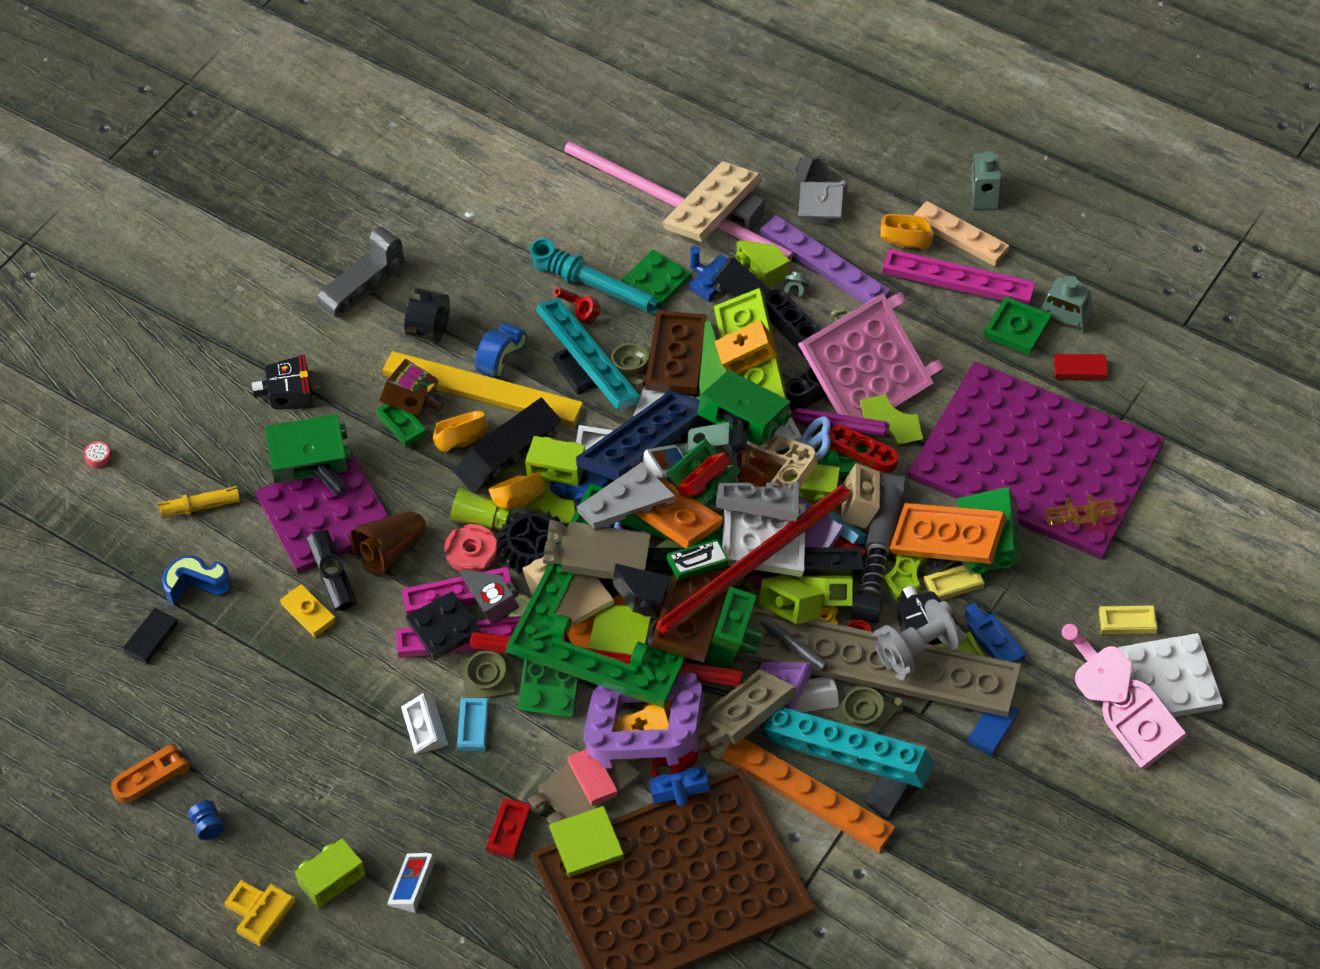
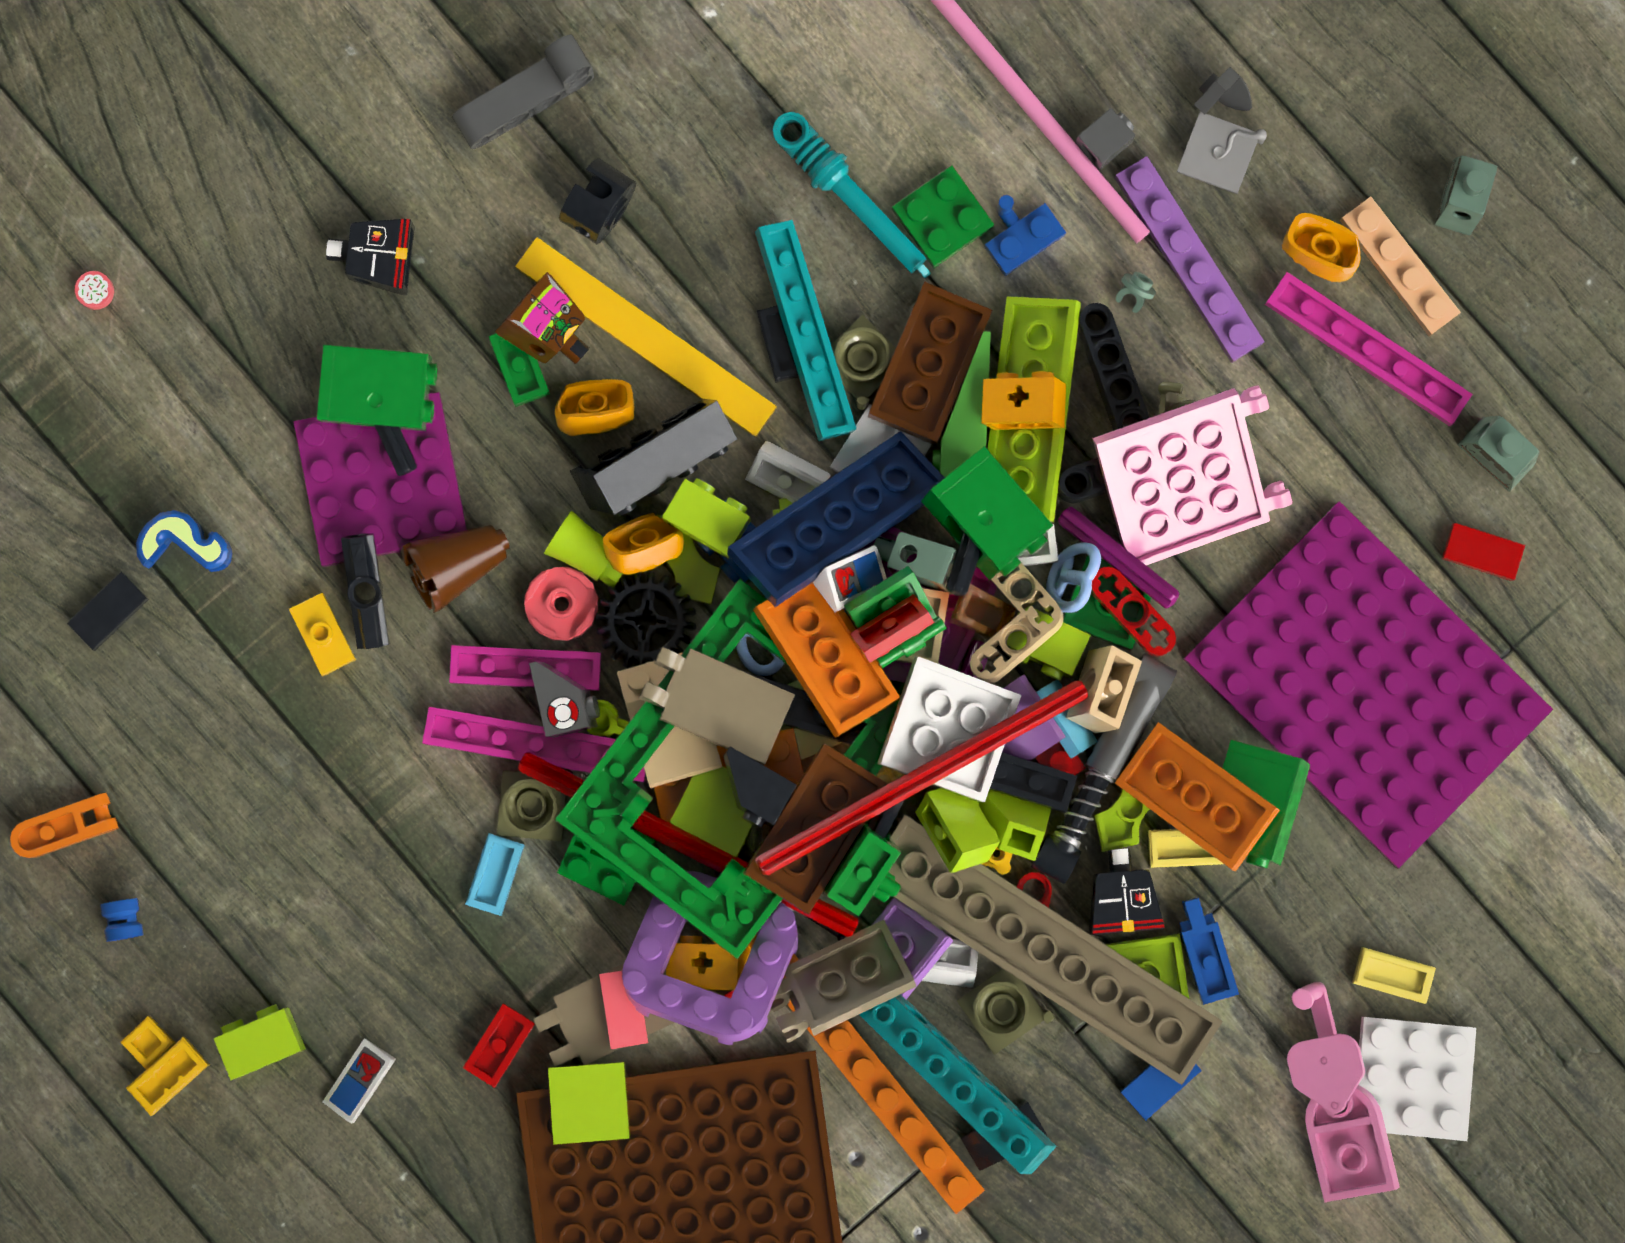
camera: 10 degrees right, 30 degrees up
yellow pin [158,486,240,519] -> none
white slope [401,694,448,754] -> none
black plate [405,591,481,661] -> none
blue animal [474,322,527,379] -> none
red plate [554,287,600,323] -> none
light grey wing [577,462,676,530] -> none
blue plate [650,766,710,807] -> none
tan plate [662,161,762,242] -> none
tile [667,539,729,580] -> none
black slope [710,257,770,297] -> none
light grey wing [716,482,799,522] -> none
lime slope [735,240,790,288] -> none
dark grey piece [760,616,829,672] -> none
lime tile [860,394,923,446] -> none
light grey piece [873,599,965,680] -> none
green plate [983,296,1052,356] -> none
clear yellow piece [1045,494,1117,528] -> none

